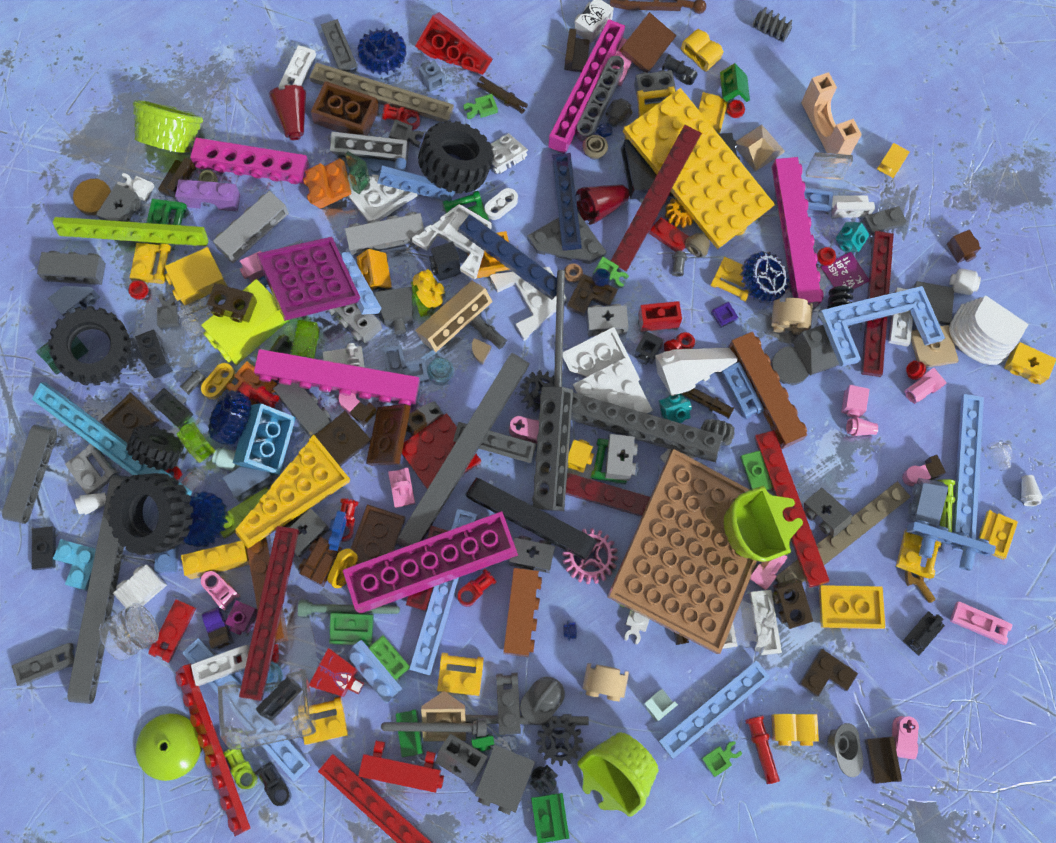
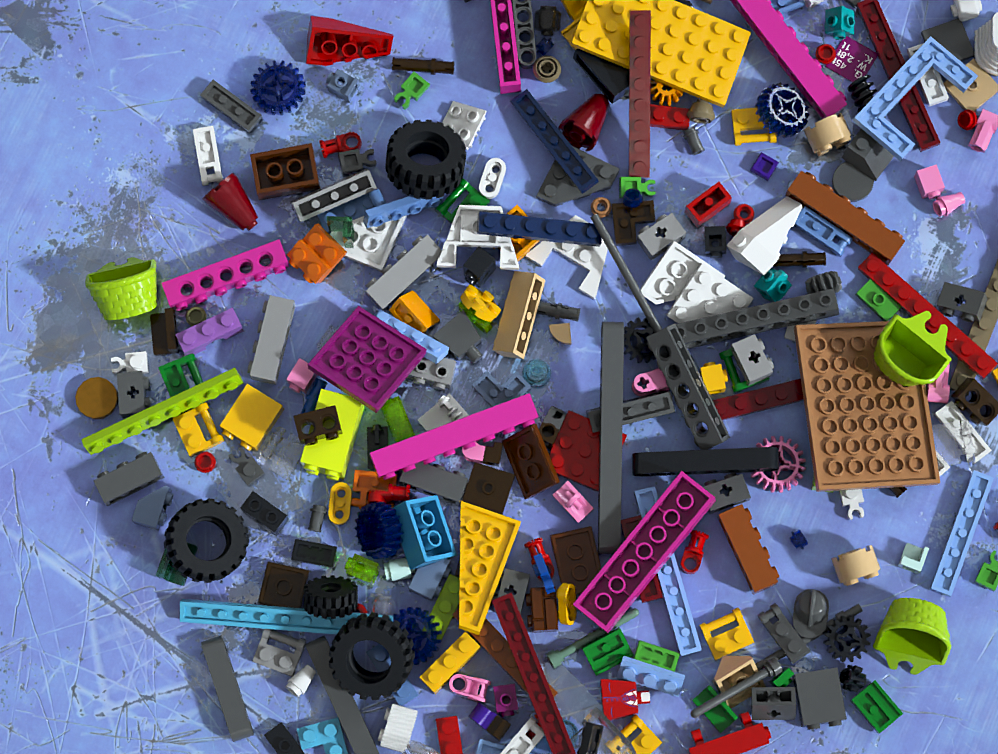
camera: 25 degrees left, 5 degrees up
dark tan plate [309,63,454,123] -> none

